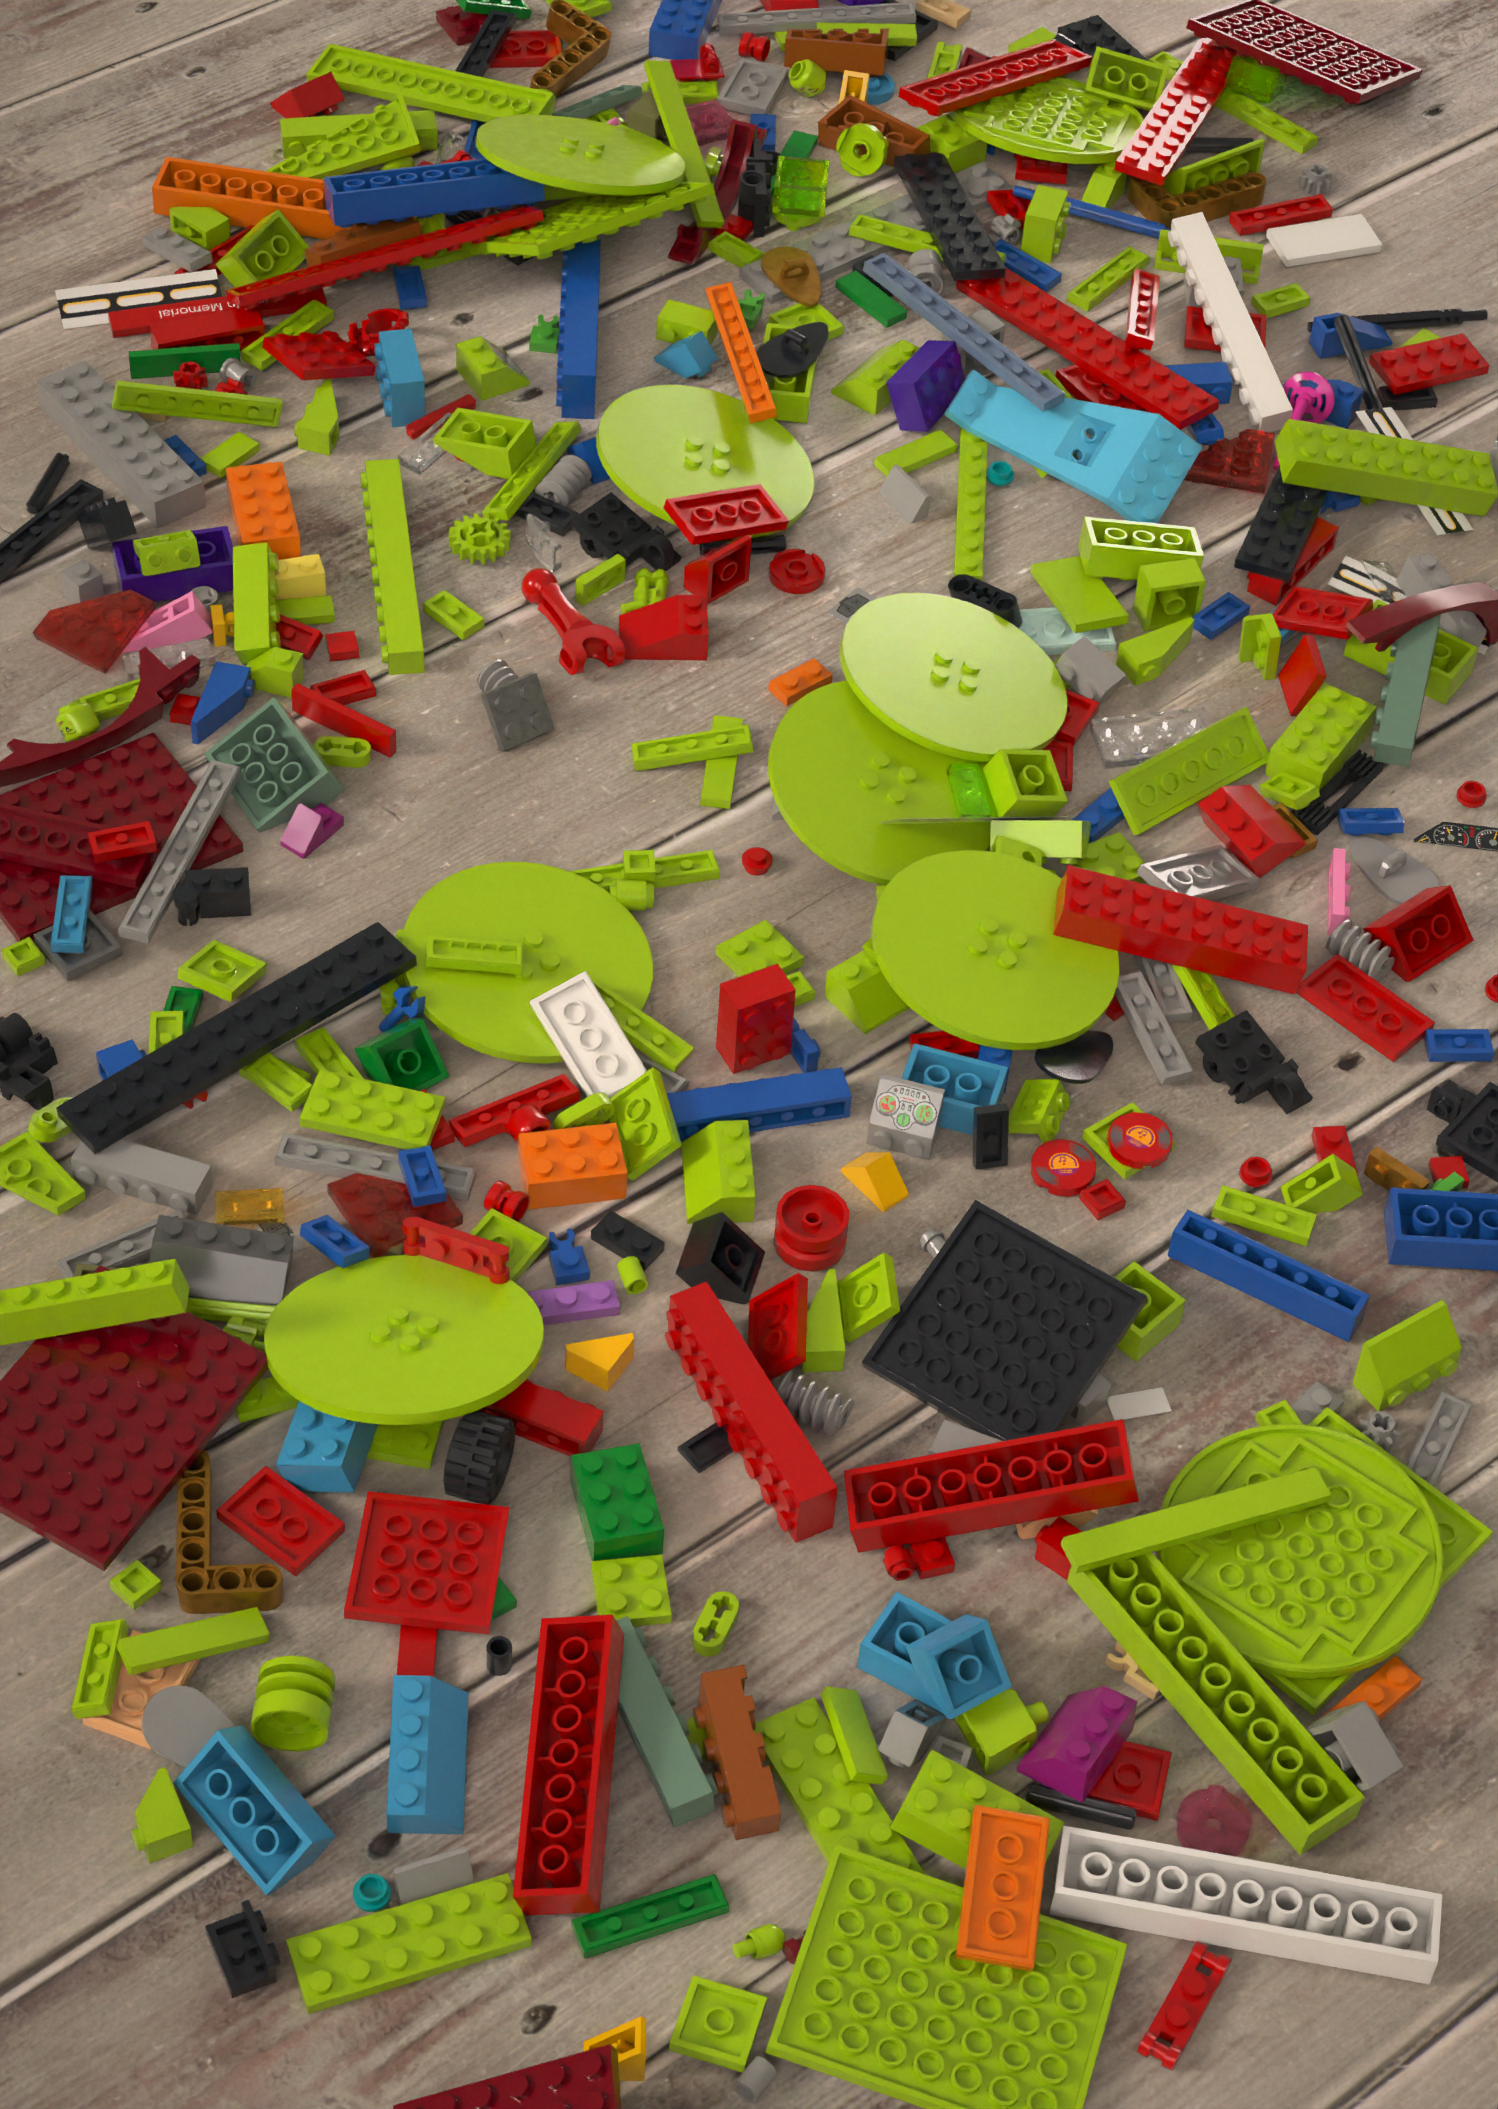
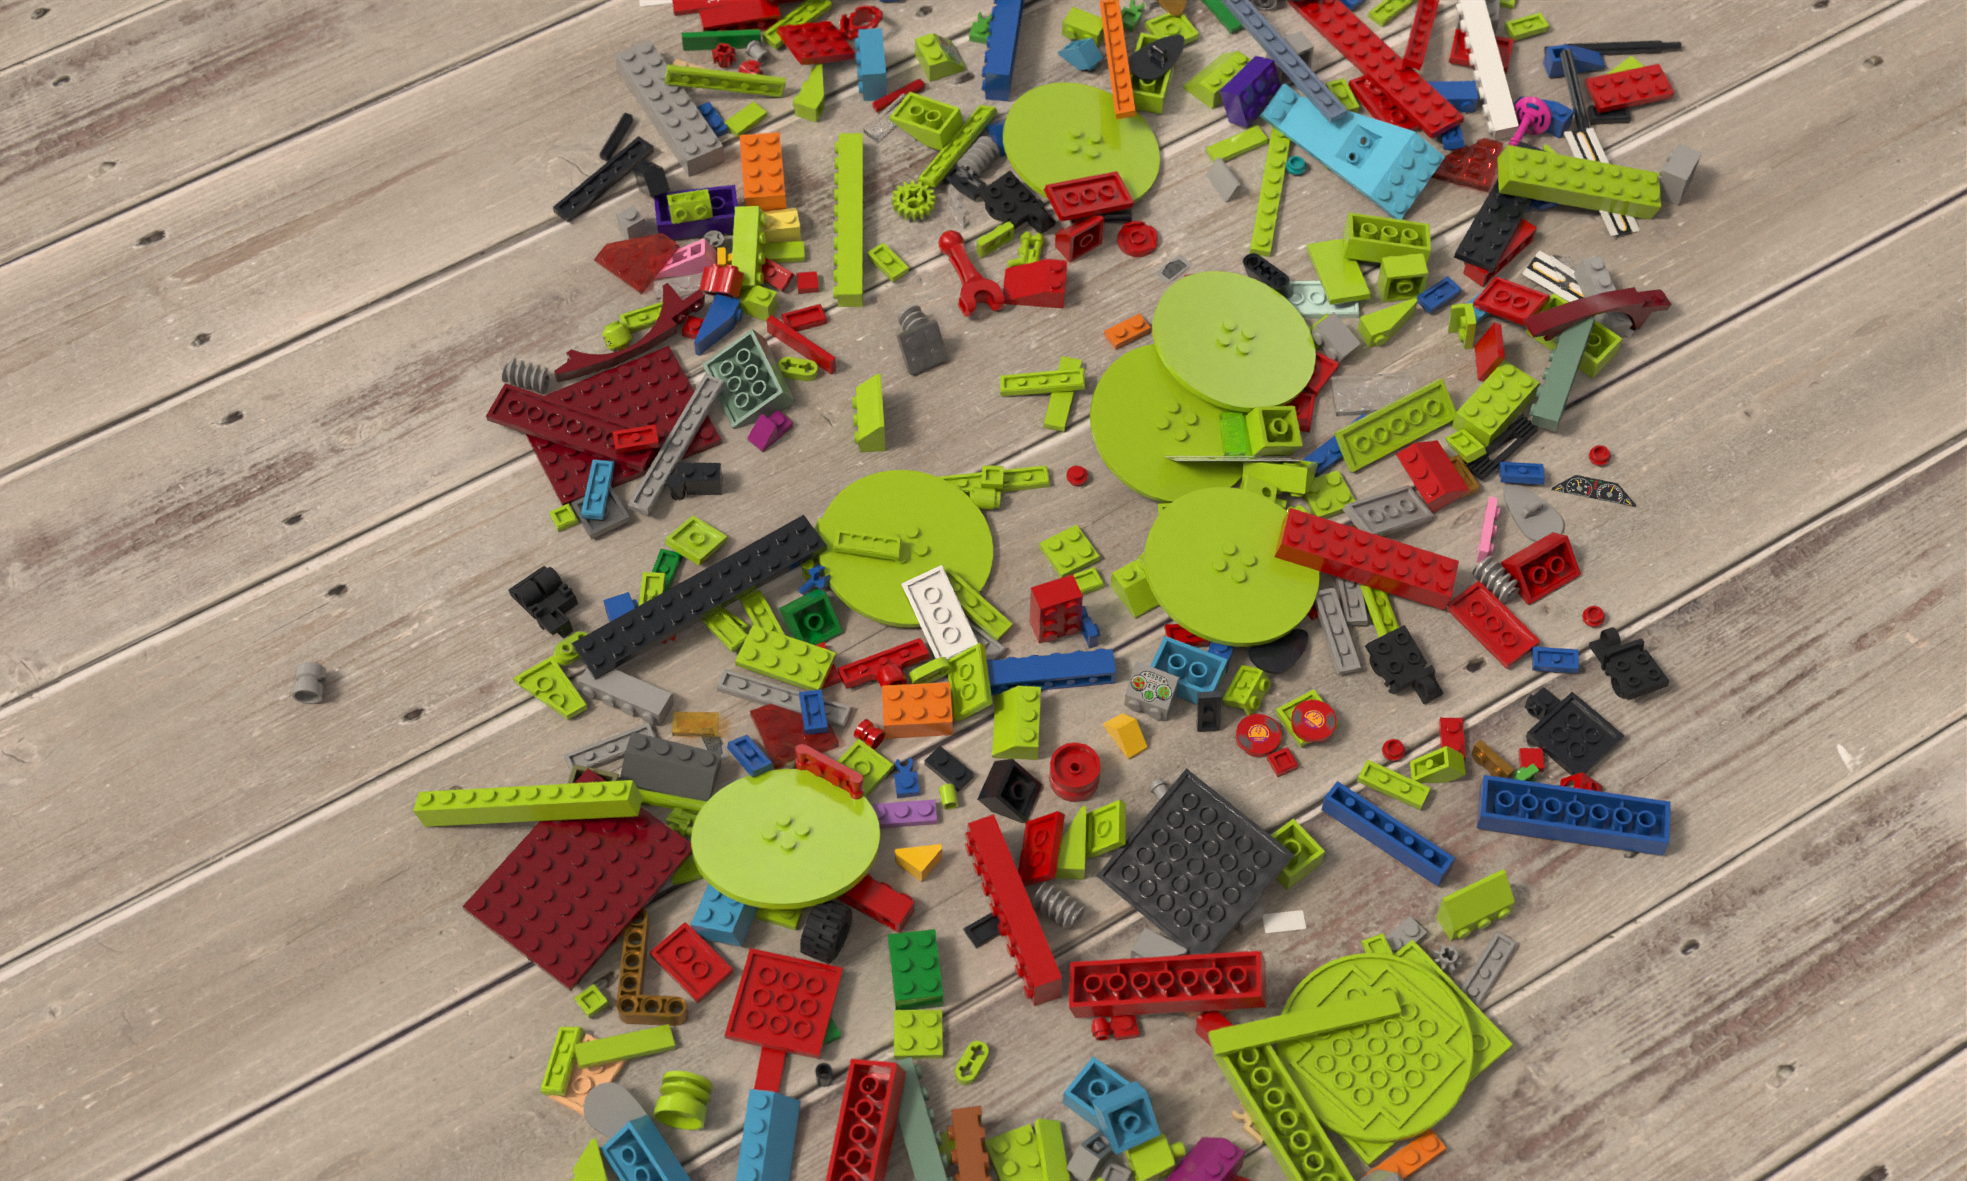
camera: 10 degrees right, 10 degrees up
none -> red brick [699,264,744,298]
none -> lime slope [852,374,885,452]

